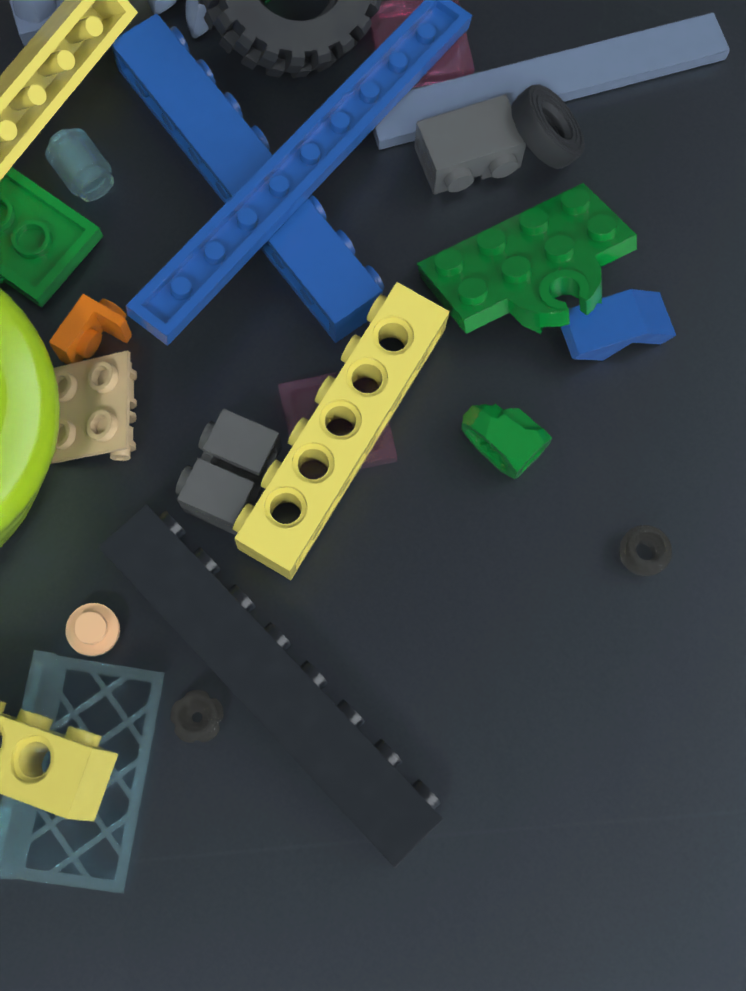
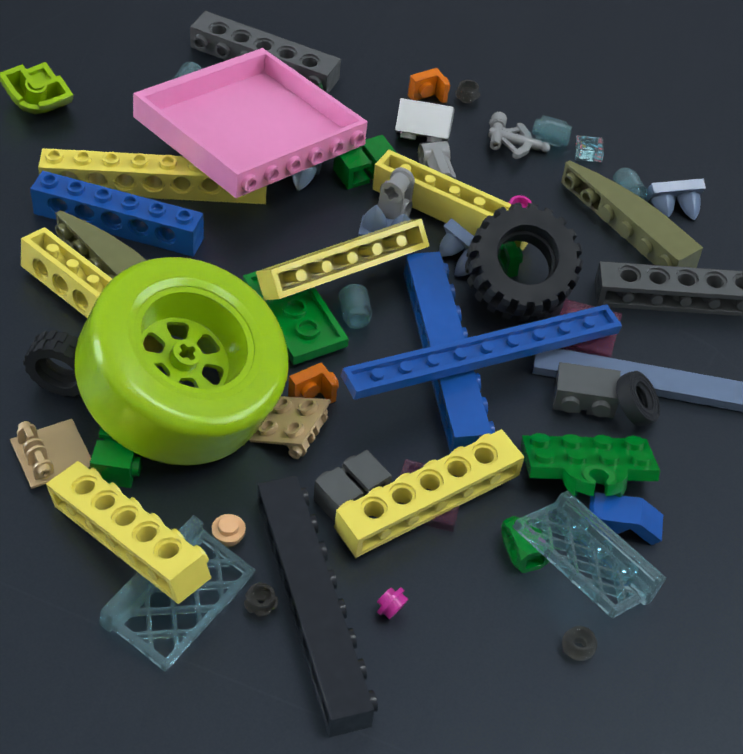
camera: 25 degrees right, 25 degrees down
none -> dark pink plate [377,587,409,619]
none -> clear light blue fence [513,491,667,619]

